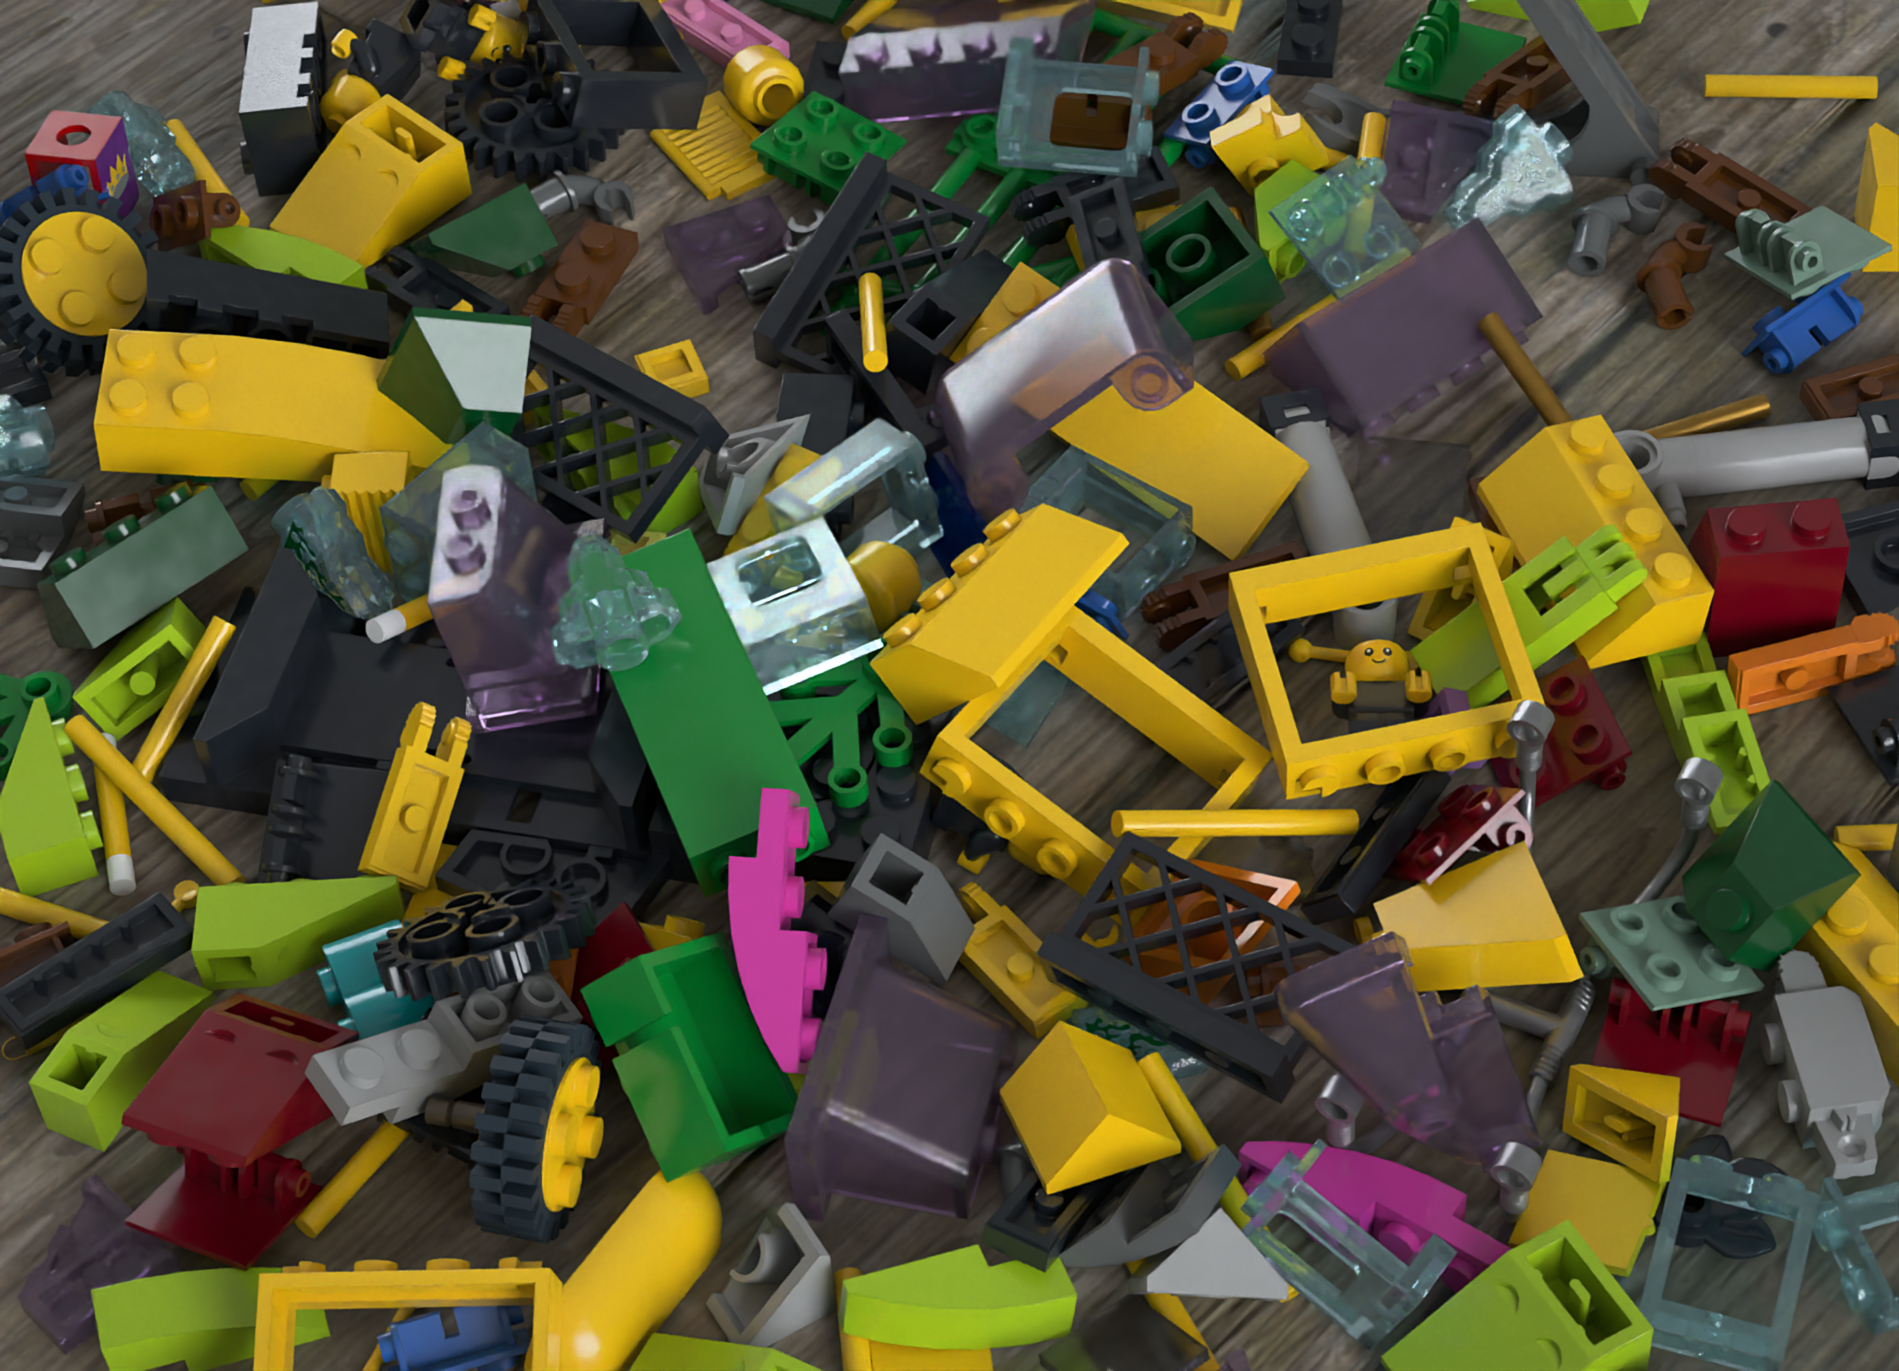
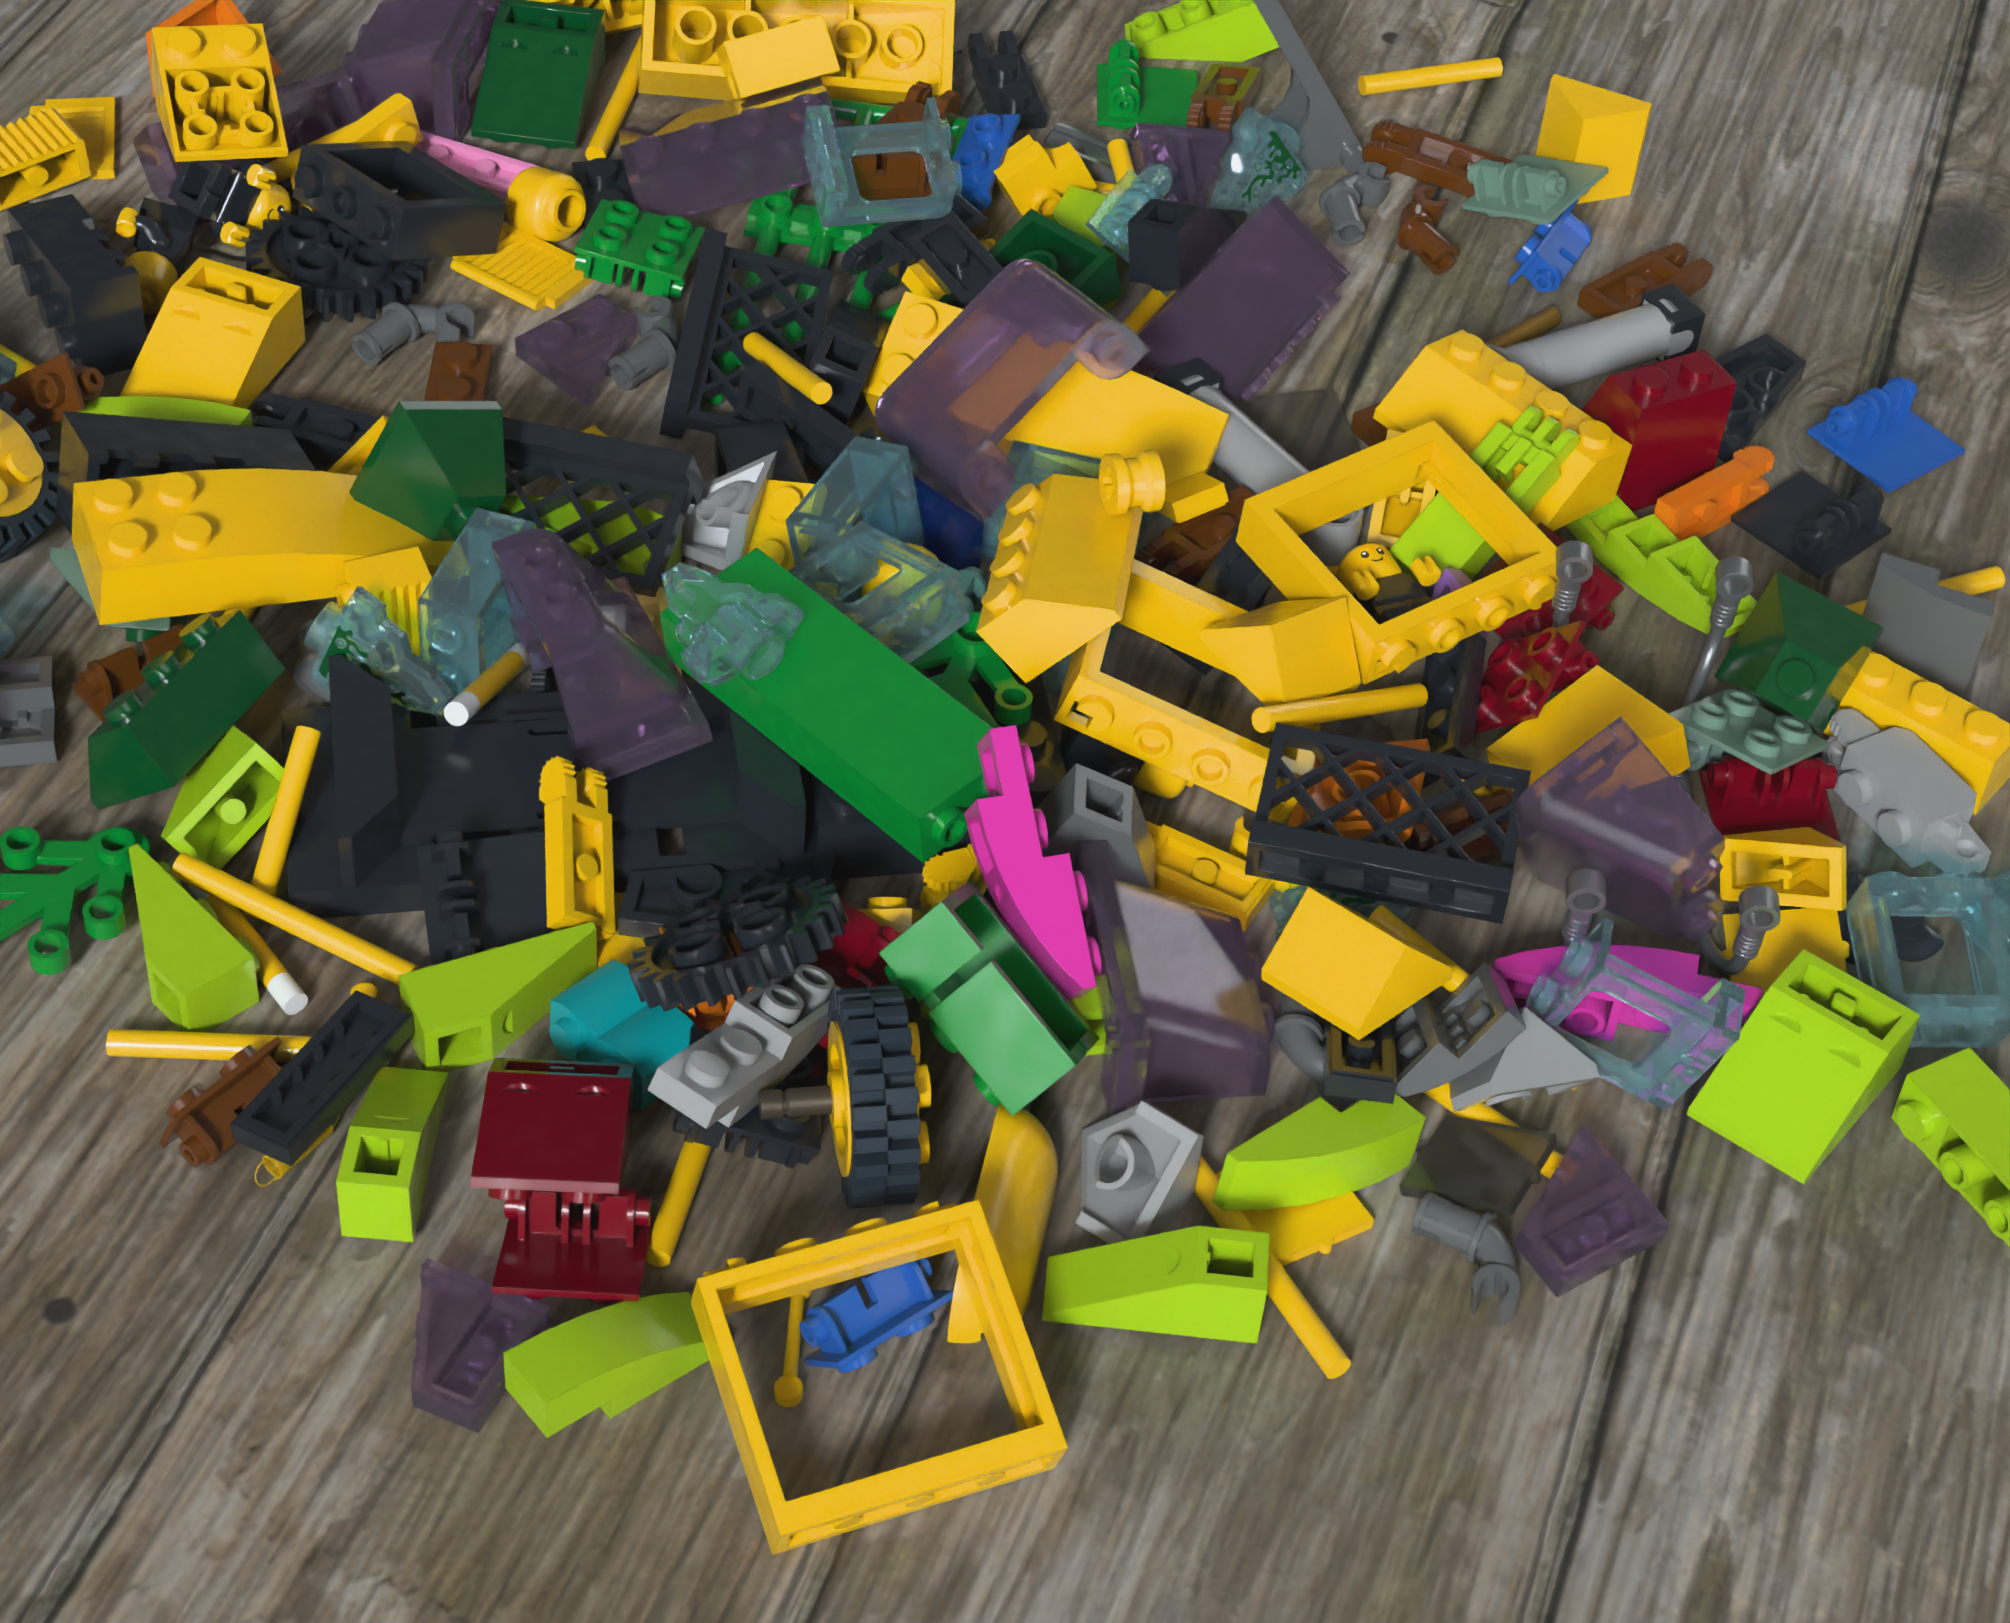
camera: 30 degrees left, 5 degrees down
dark green slope [403,183,558,279] -> none
pearl gold bar [1477,312,1574,426] -> none
none -> yellow wheel [1099,450,1166,516]
none -> black slope [1128,198,1247,291]
none -> yellow tile [1158,472,1229,523]
none -> yellow slope [1197,597,1361,706]

